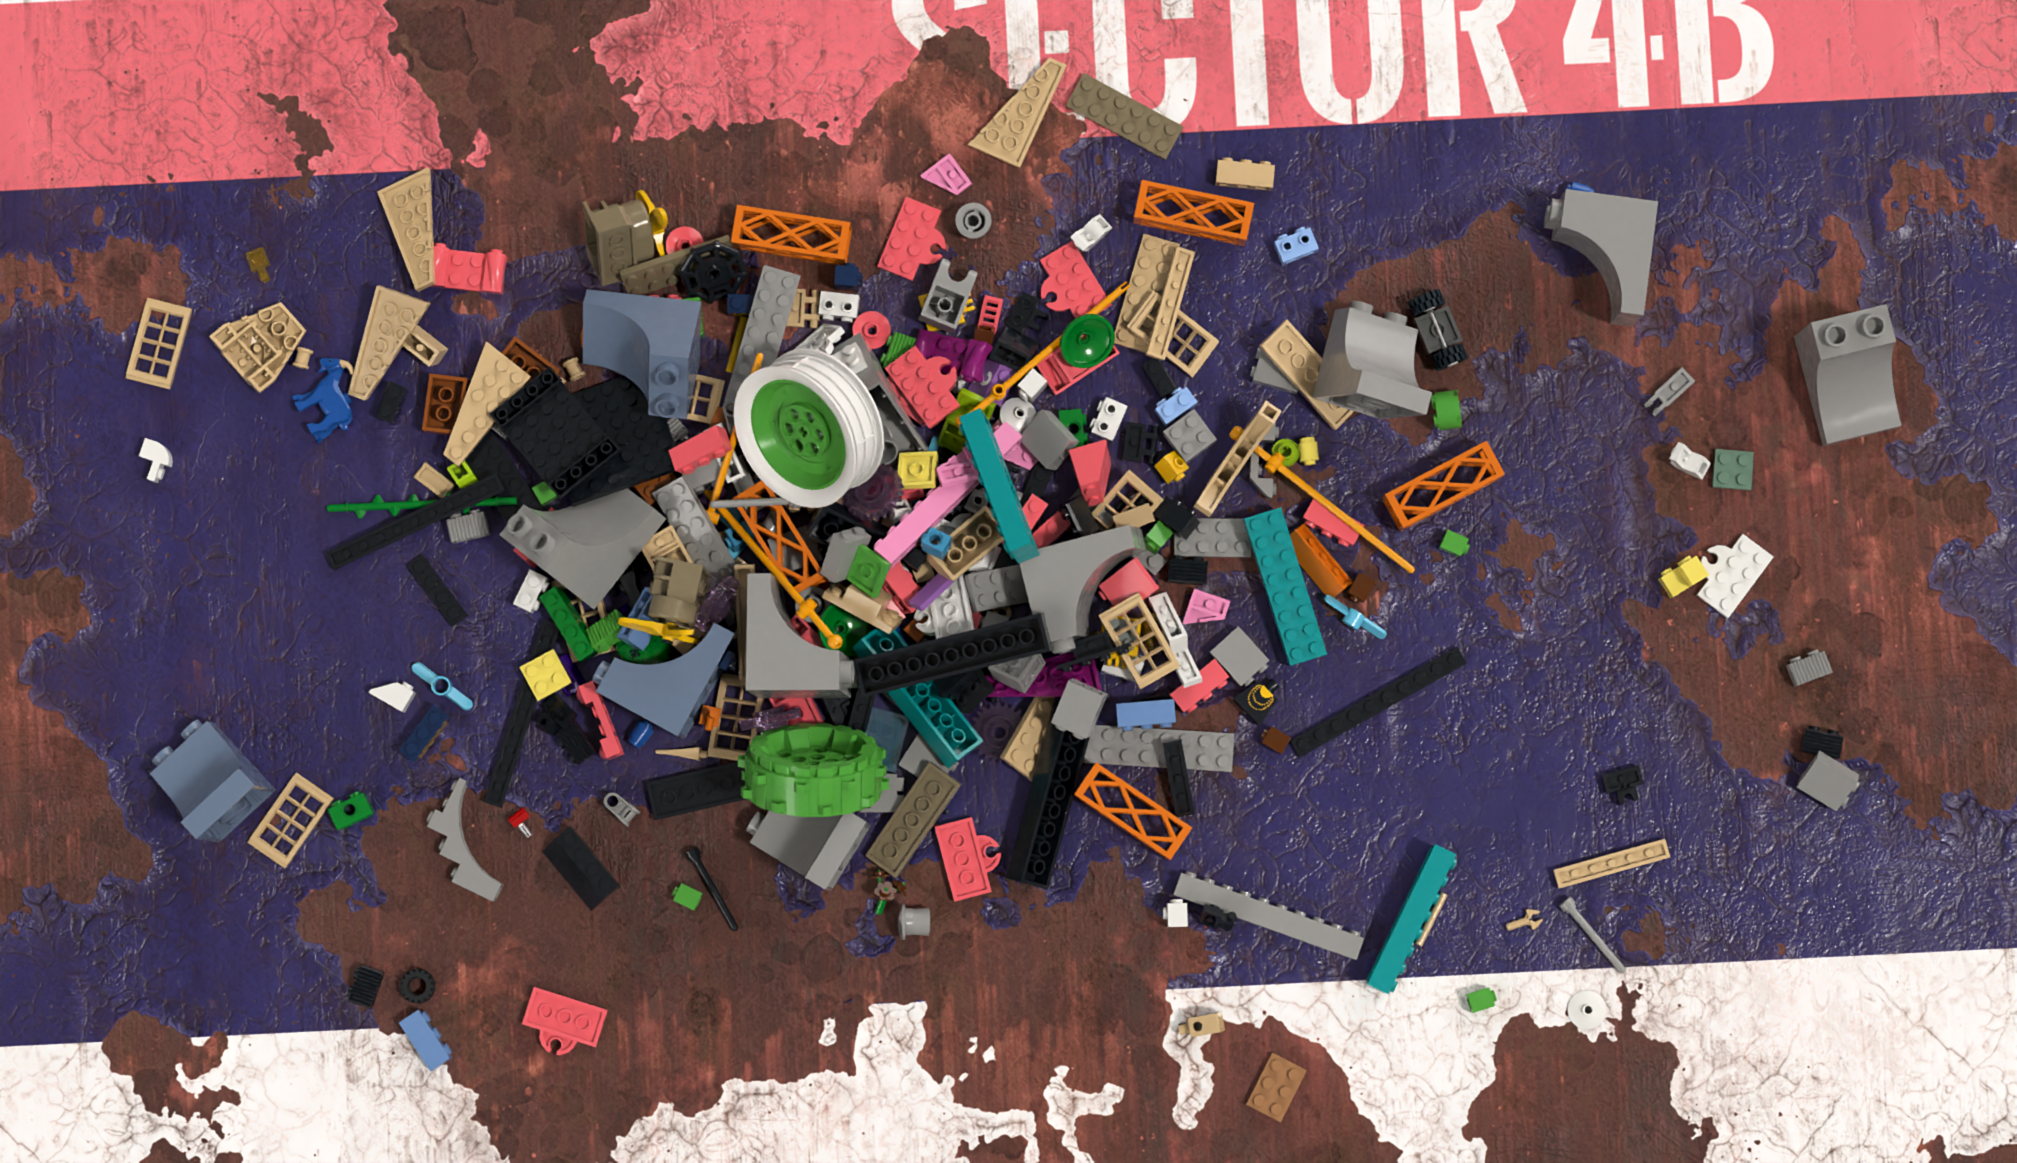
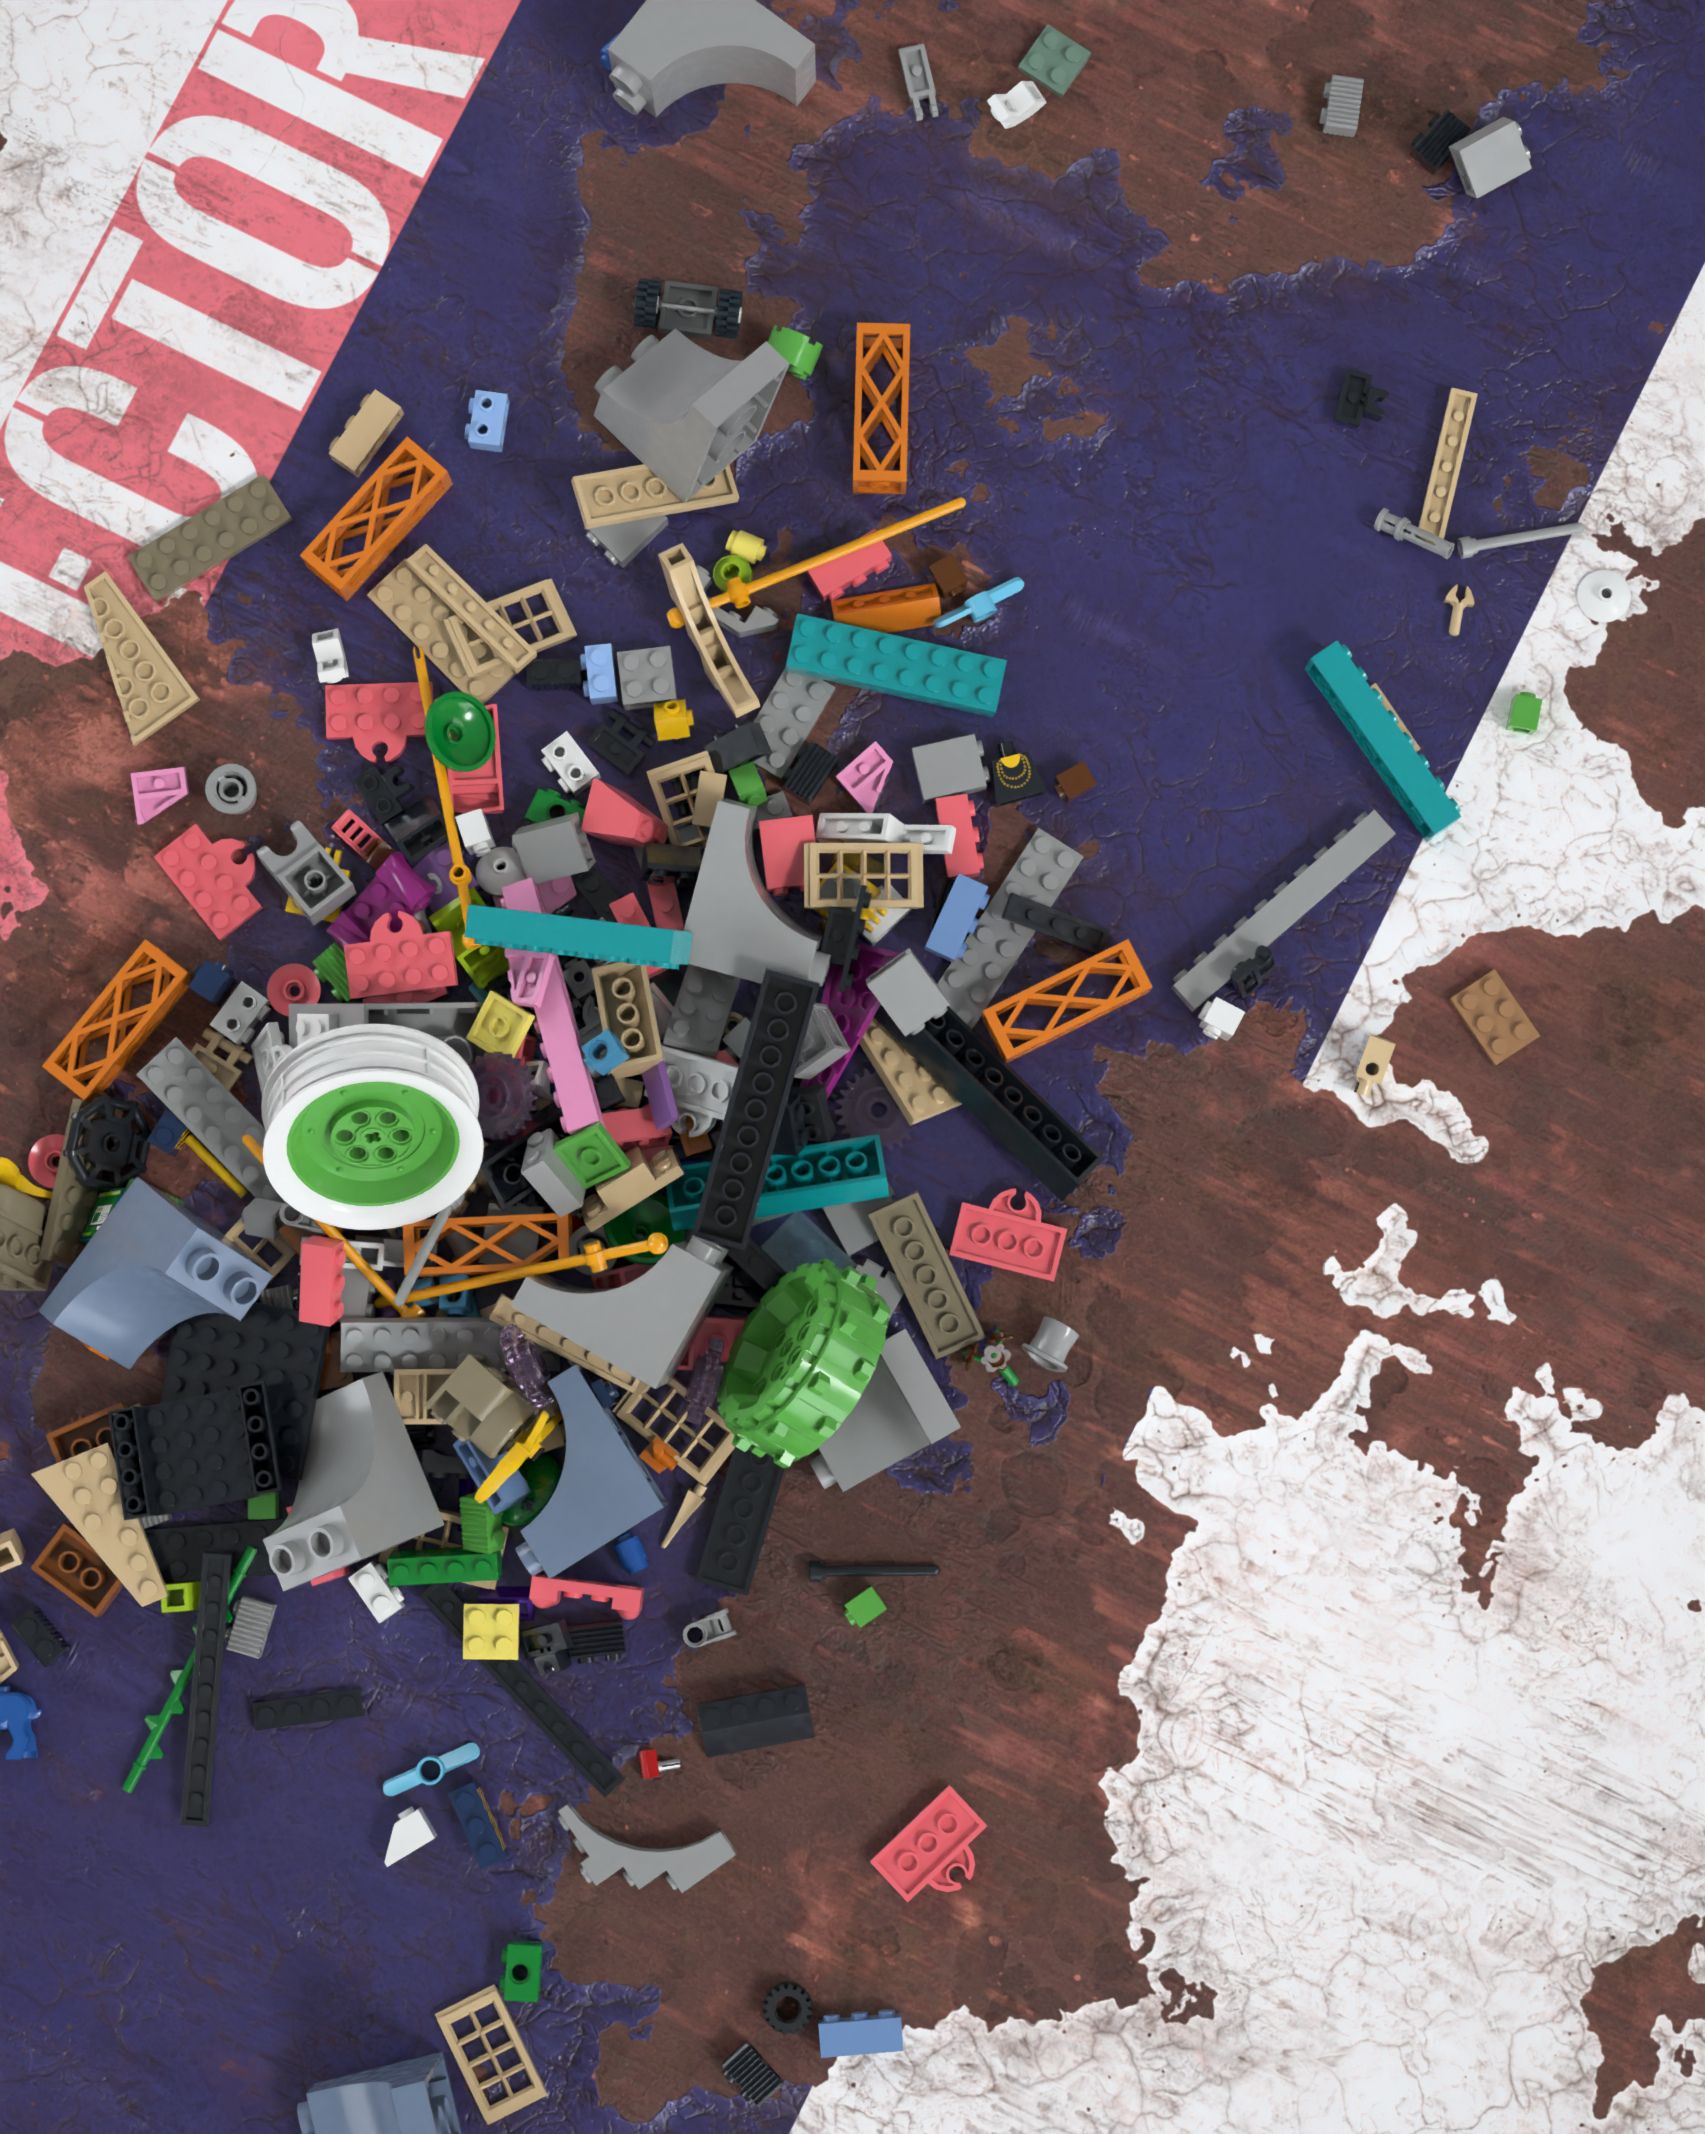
camera: 65 degrees left, 0 degrees up
tan tile [414,462,456,498] -> none
tan bush [563,357,586,382] -> none
black plate [1290,647,1467,758] -> none
bright green brick [1438,530,1470,558] -> none
light yellow brick [1658,555,1709,599] -> none
white plate [1696,534,1773,618] -> none
none -> tile [79,1188,127,1244]
none -> light grey brick [242,1197,285,1240]
none -> light grey pin [1374,508,1455,559]

